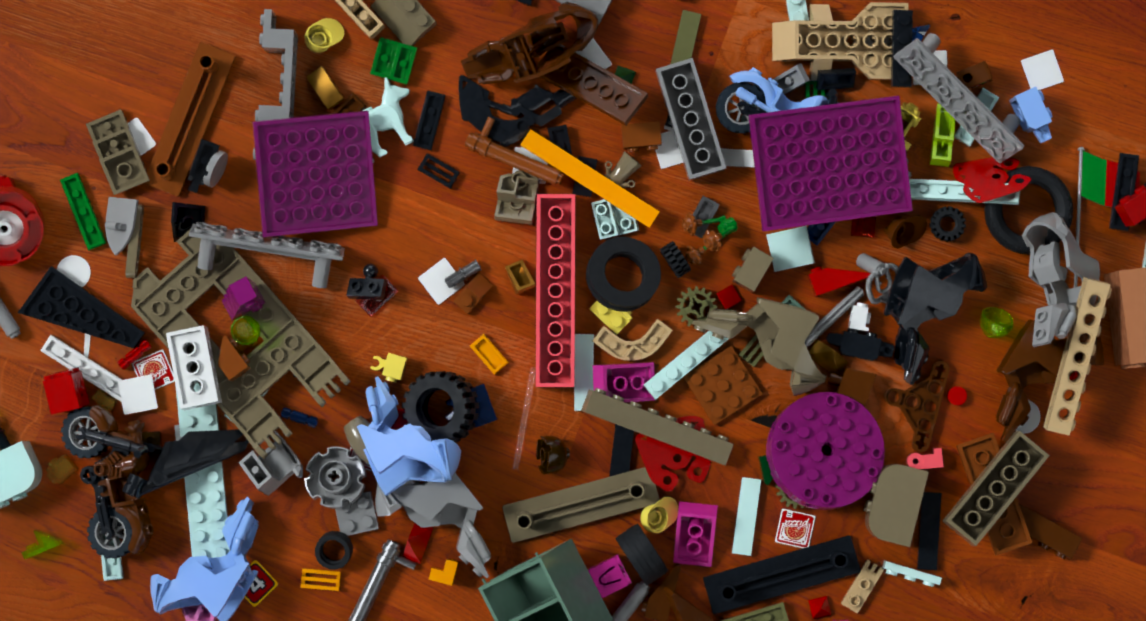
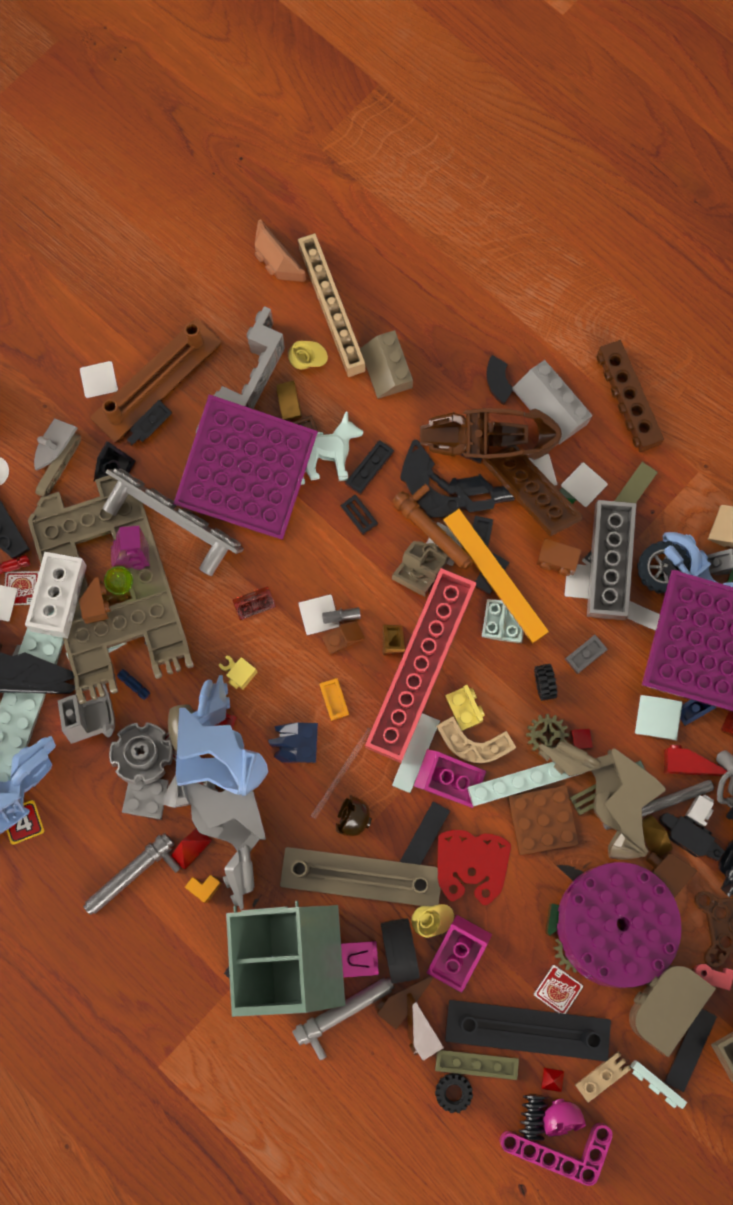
camera: 20 degrees right, 10 degrees down
green tile [60,173,107,251] -> none
dark tan slope [86,109,150,195] -> none
light grey tile [203,150,228,188] -> none
light orange tile [300,568,341,591] -> none
black tyre [315,531,353,570] -> none
black plate [346,264,387,300] -> none
green slope [370,37,417,84] -> none
black tyre [402,371,479,443] -> none
dark tan brick [581,388,734,466] -> none
black tyre [586,237,661,312] -> none
dark tan piece [605,151,642,188] -> none
dark orange plant [682,212,738,265] -> none
dark tan brick [731,247,774,293] -> none
light aqua tile [732,477,761,556] -> none
none -> white sticker [561,462,608,507]

